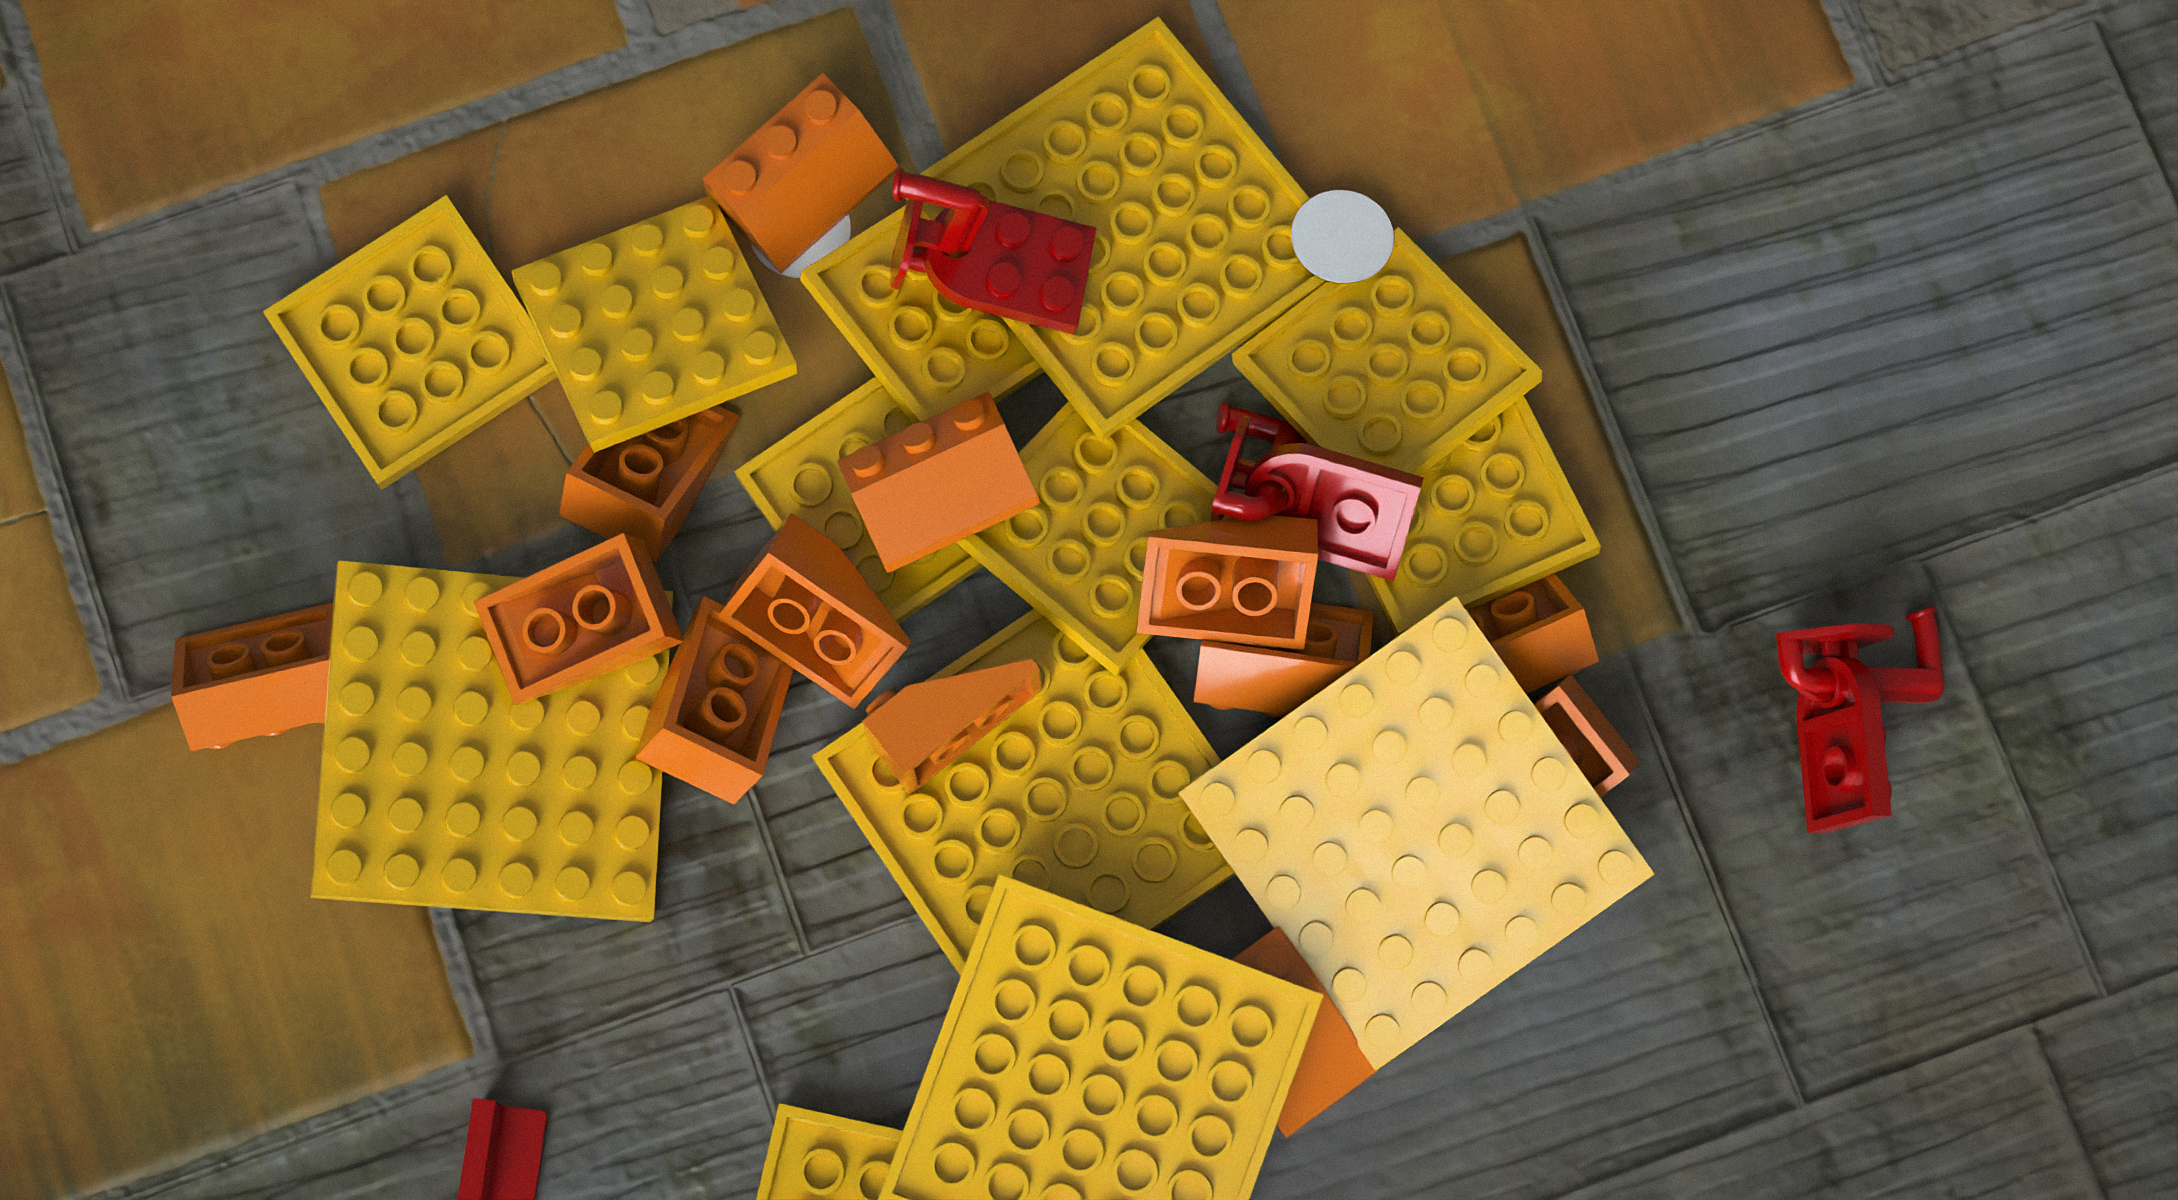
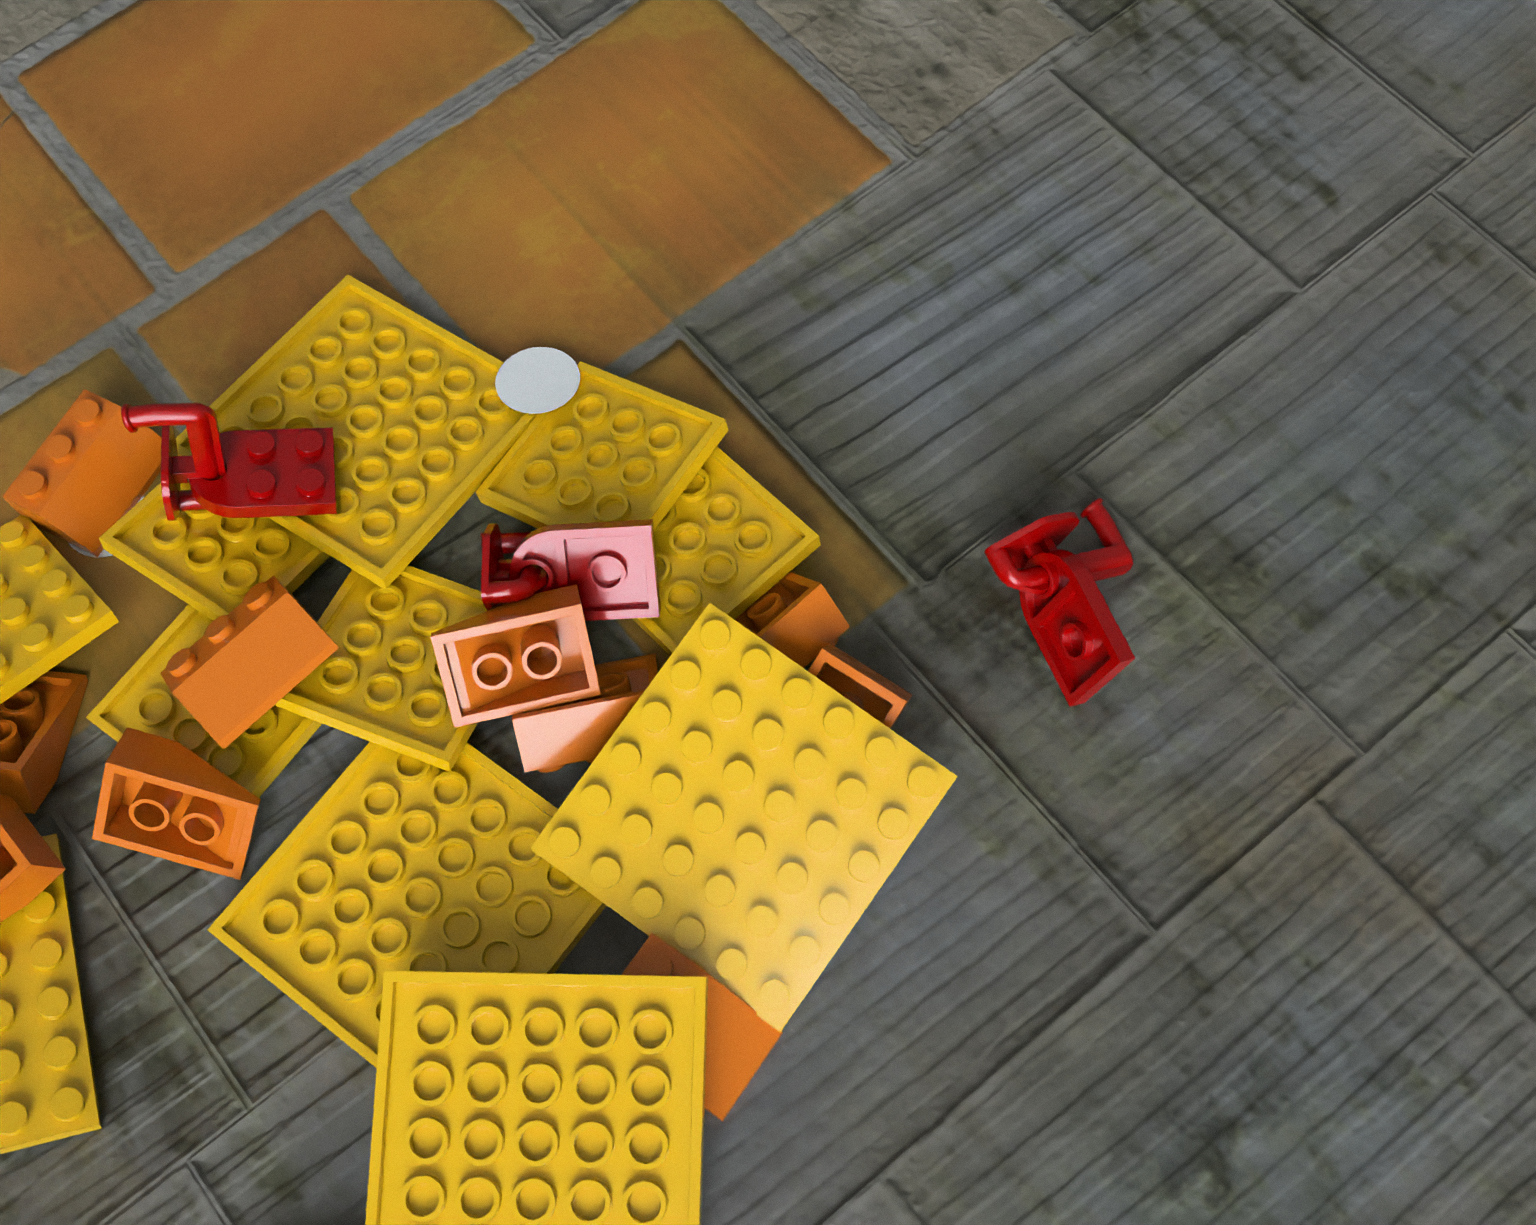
camera: 15 degrees left, 10 degrees down
orange slope [635,596,794,805] -> none
orange slope [862,659,1041,795] -> none

